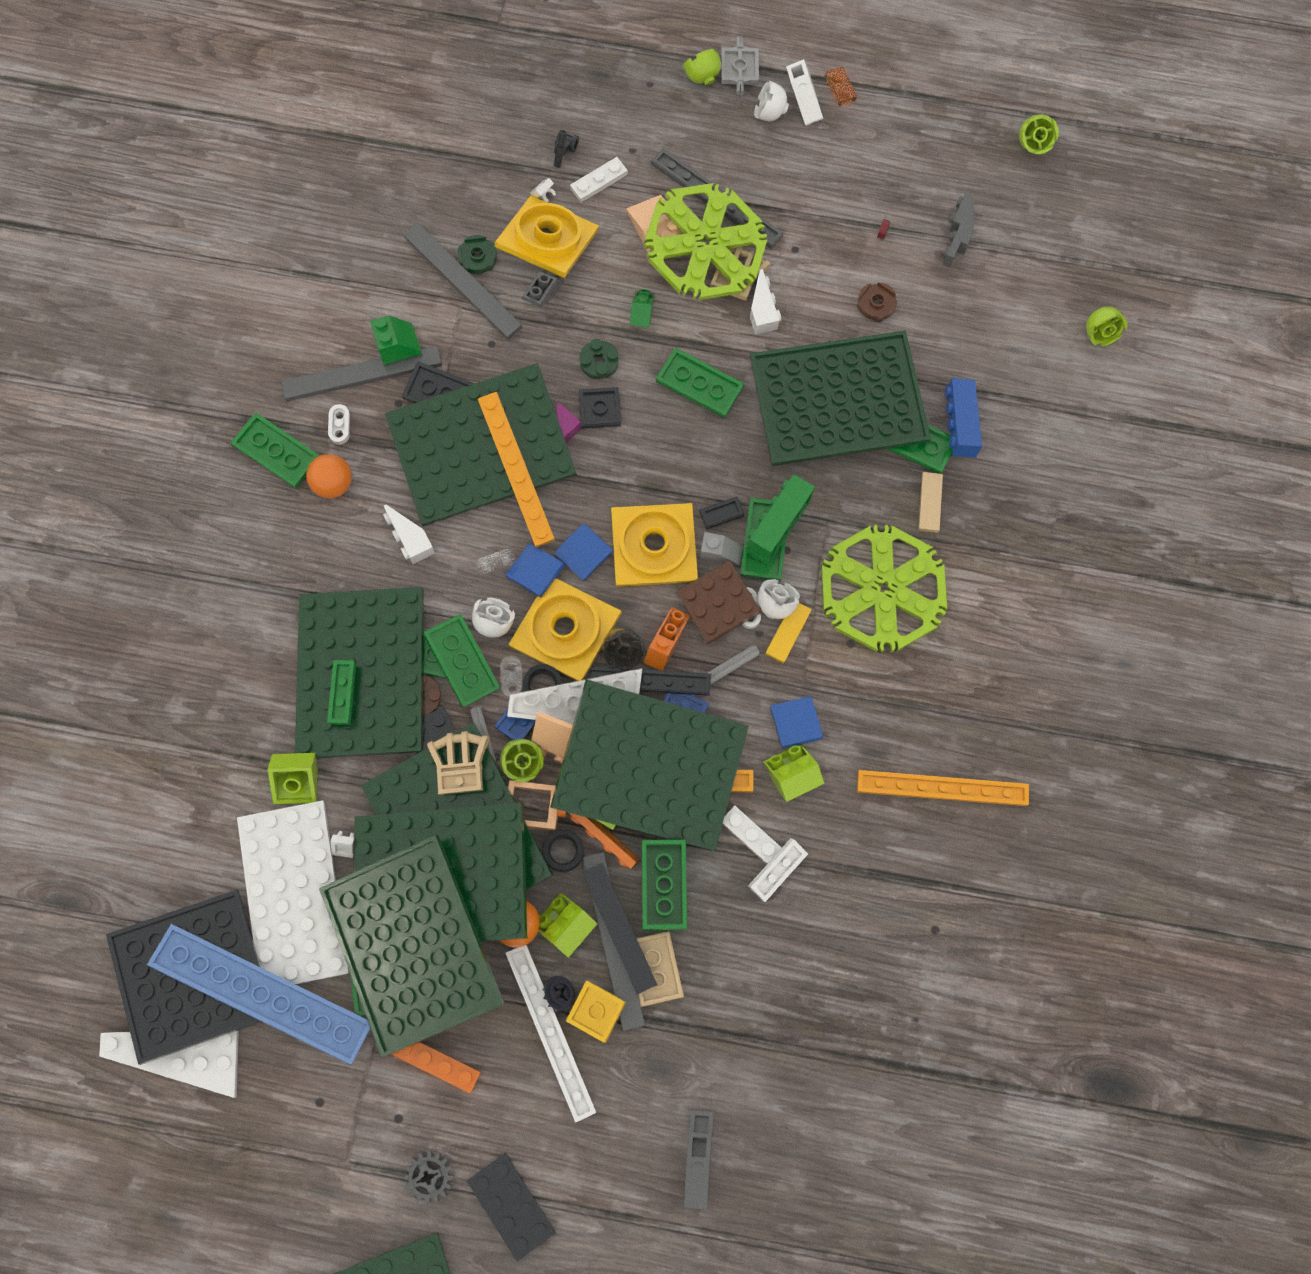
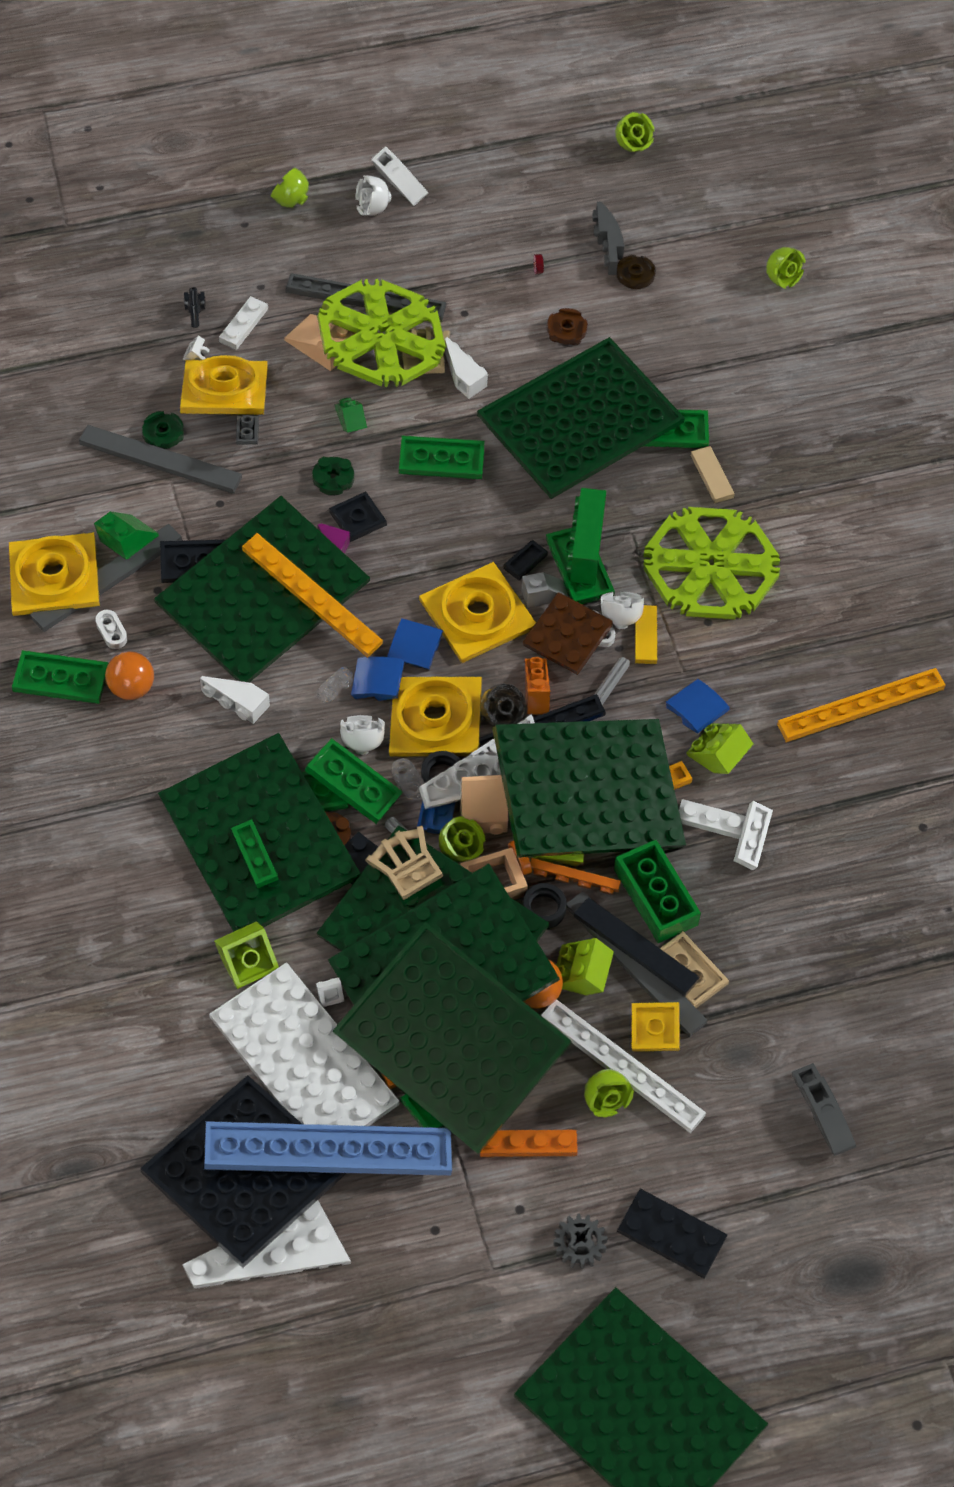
camera: 25 degrees left, 15 degrees down
black gear [542,976,576,1012] -> none
light grey plate [721,36,759,95] -> none
clear orange plate [825,66,857,106] -> none
blue brick [944,378,982,458] -> none
none -> yellow piece [9,532,100,616]
none -> lime cylinder [584,1069,634,1118]
none -> dark brown tile [616,255,656,289]

